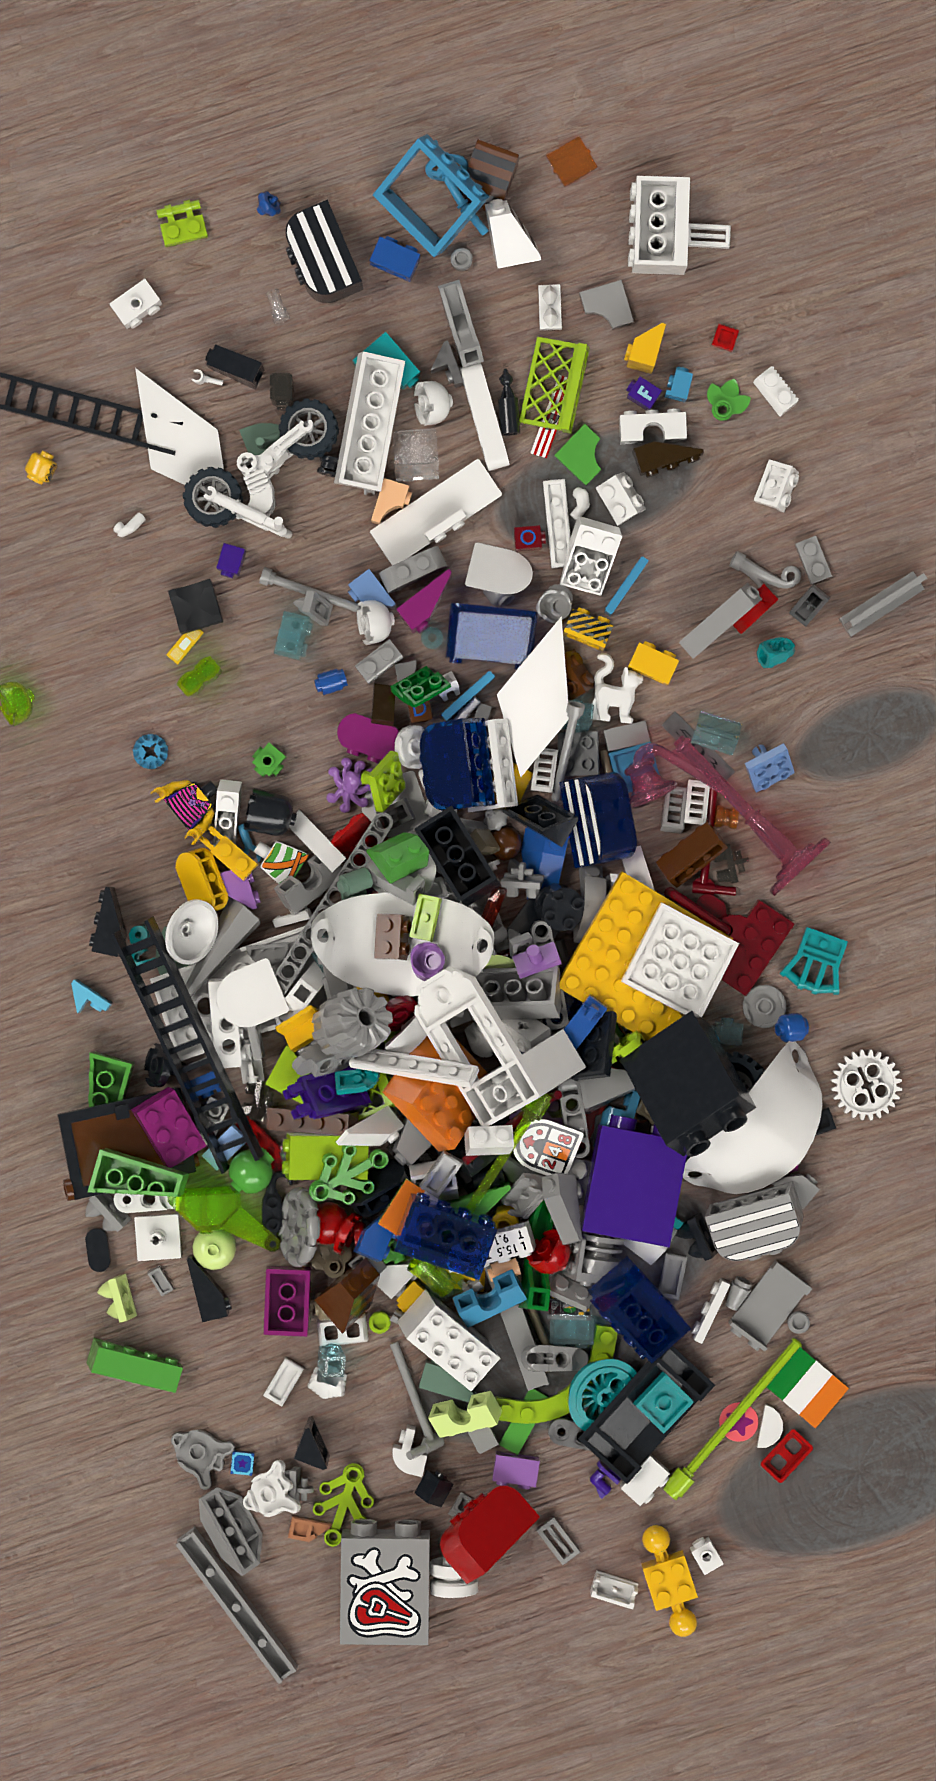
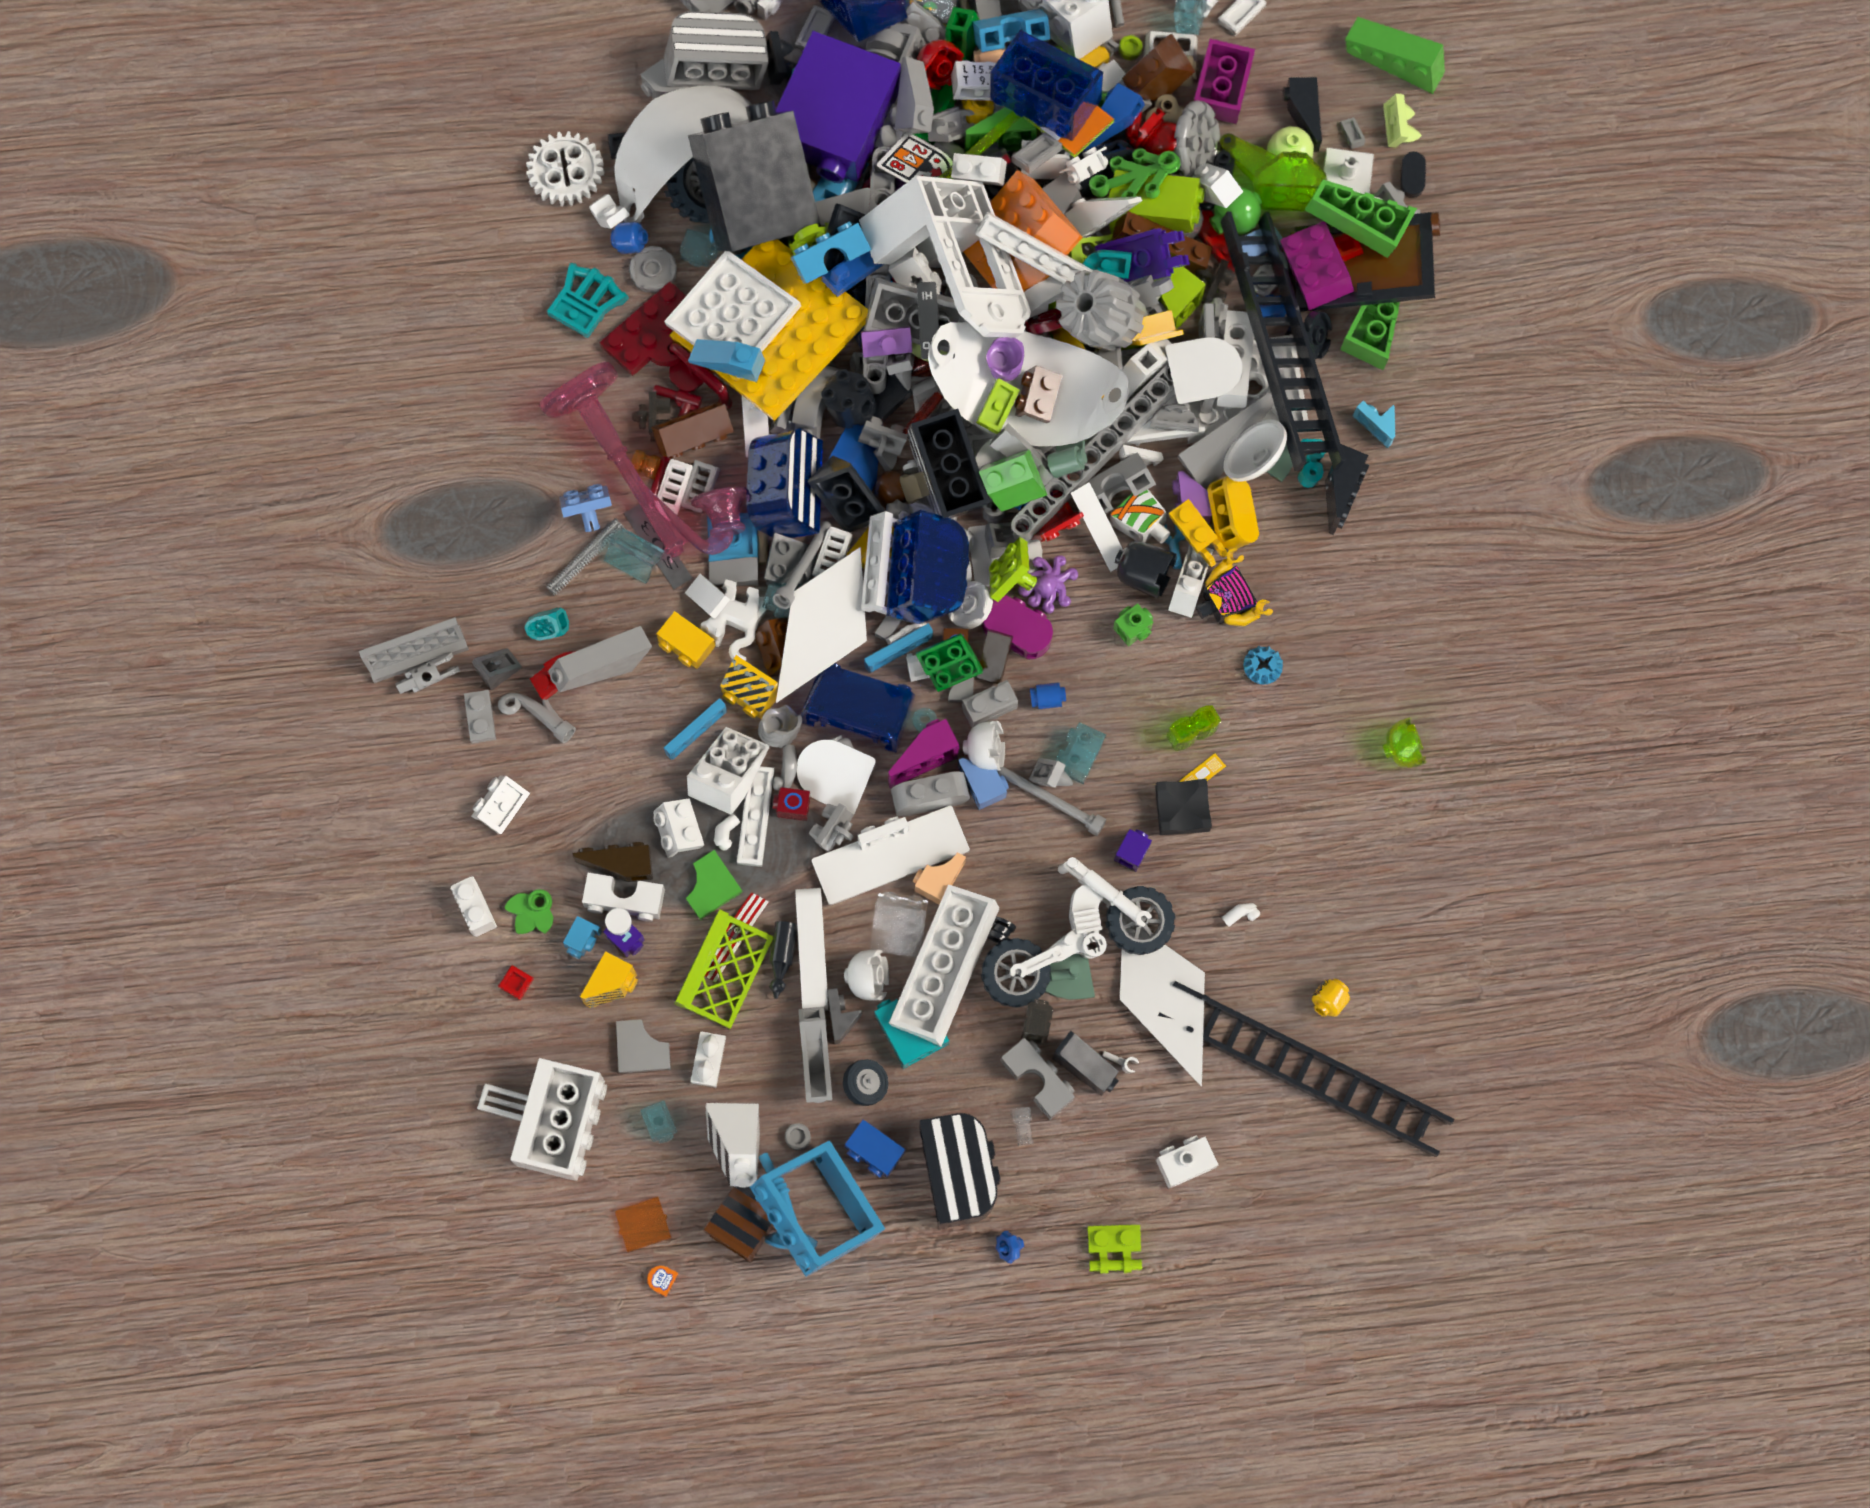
camera: 170 degrees left, 15 degrees down
none -> light grey hinge [395,651,460,694]
none -> light grey axle [546,518,625,596]
none -> white bracket [589,194,629,229]
none -> white tile [605,908,632,935]
none -> clear light blue brick [640,1100,677,1143]
none -> tile [647,1265,679,1297]
none -> white tile [685,574,730,619]
none -> dark azure slope [688,339,765,382]
none -> light grey arm [773,744,798,790]
none -> dark azure arch [790,221,871,284]
none -> light grey hips [809,803,854,852]
none -> black wheel [842,1059,889,1106]
none -> dark grey sticker [917,282,940,359]
none -> light grey arch [1000,1038,1075,1120]
none -> white hinge [1059,146,1108,184]
none -> white brick [1192,163,1243,208]
none -> red tile [1333,234,1364,262]

